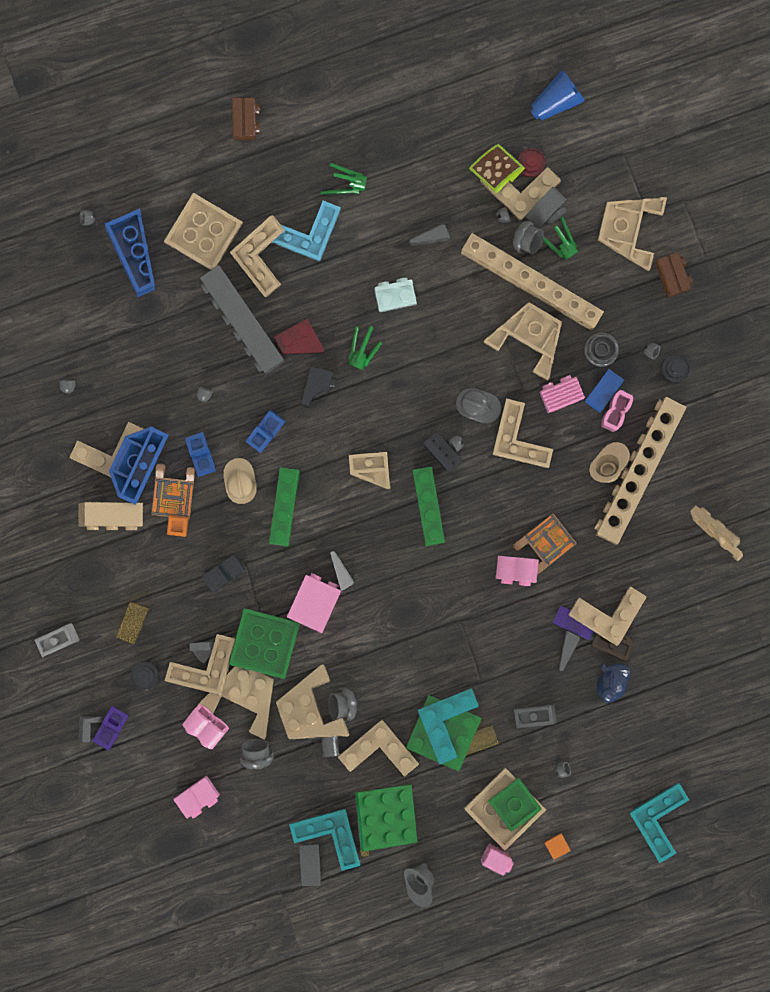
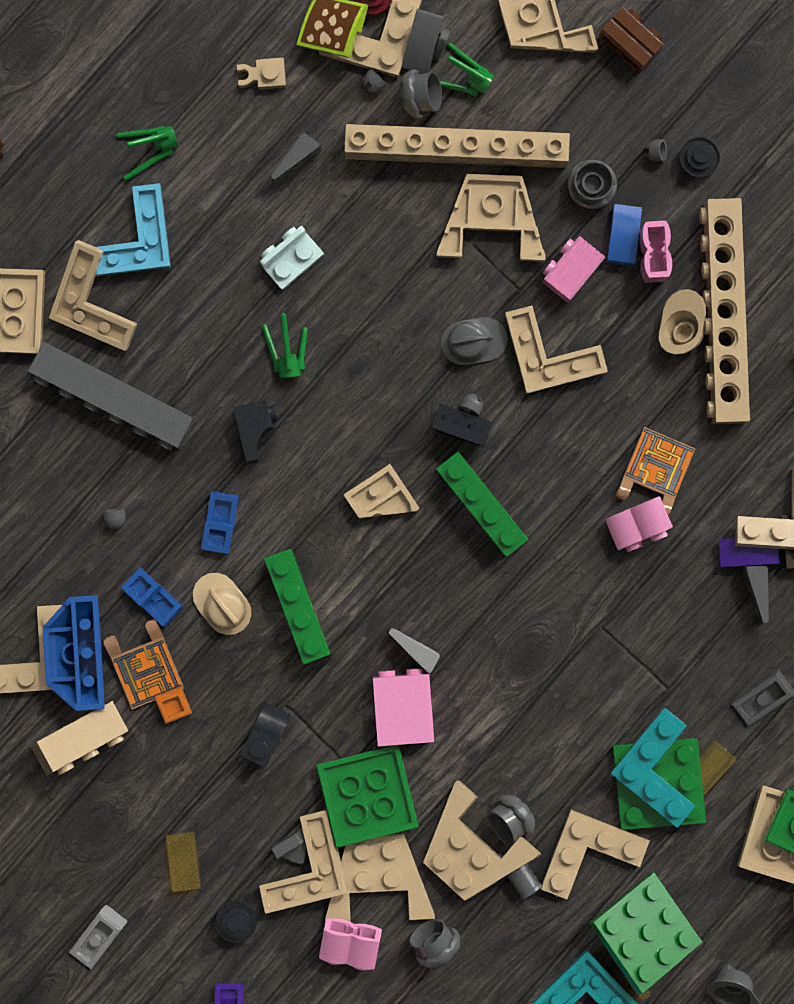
camera: 30 degrees left, 0 degrees up
dark red wing [274,319,325,354] -> none
none -> tan plate [237,58,286,90]

